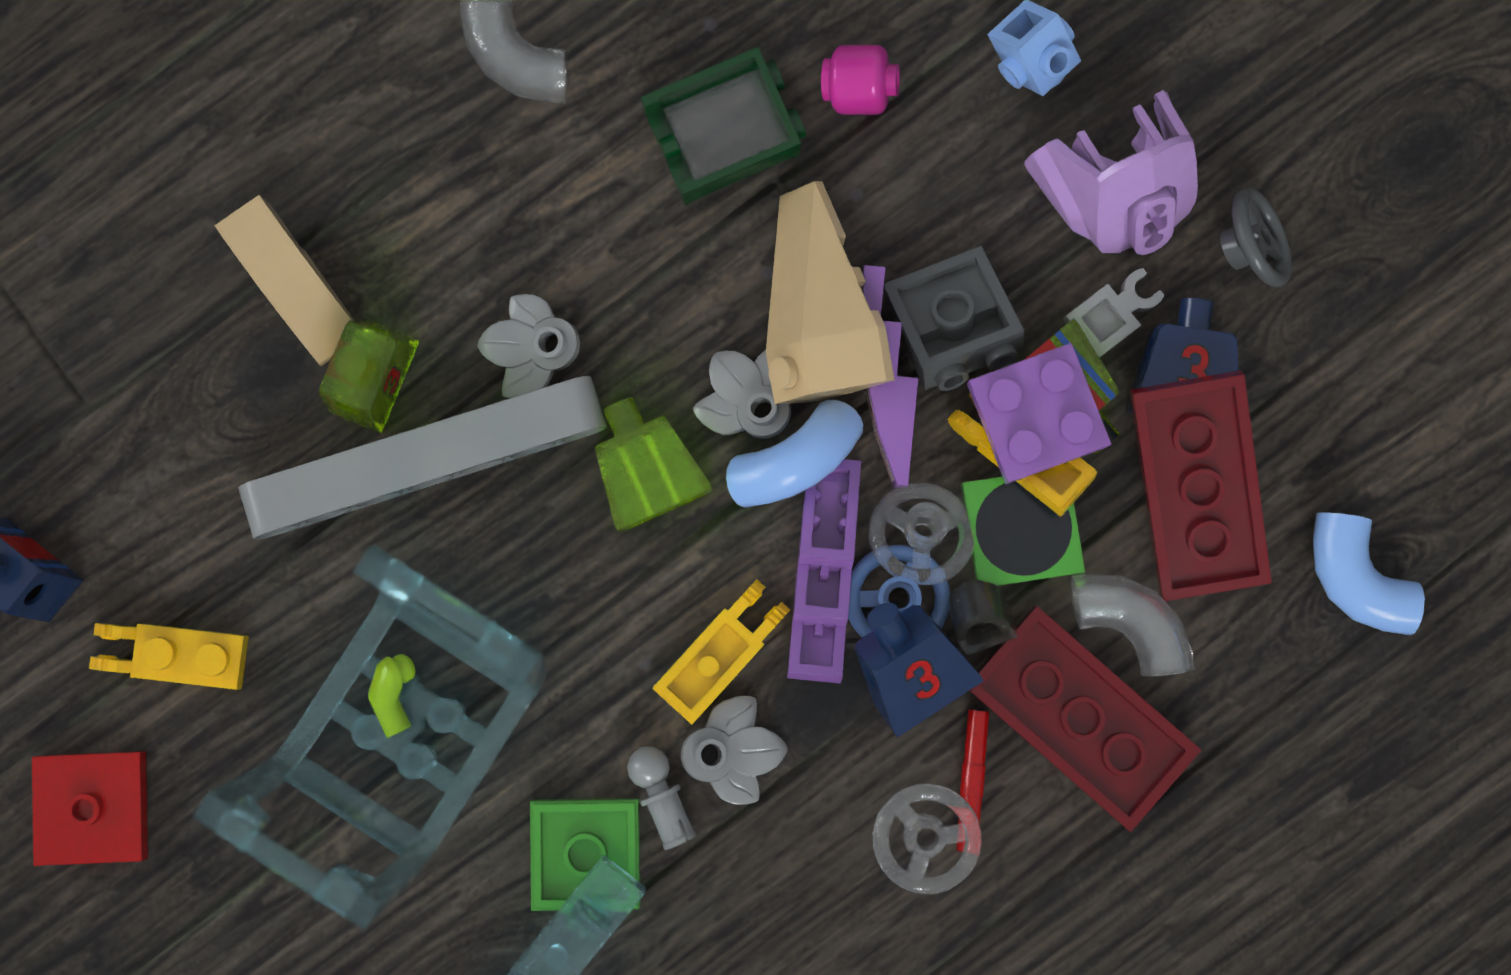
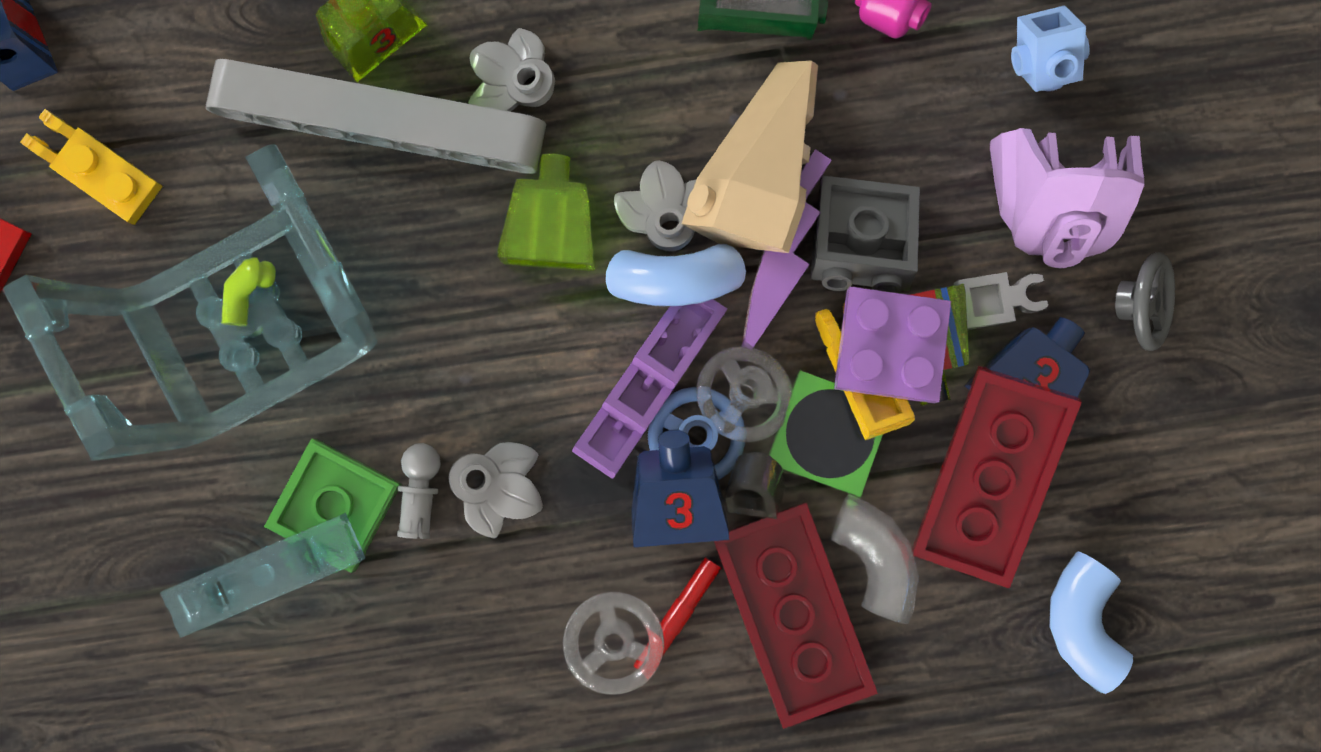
camera: 25 degrees right, 0 degrees up
yellow hinge [652,579,790,725] -> none

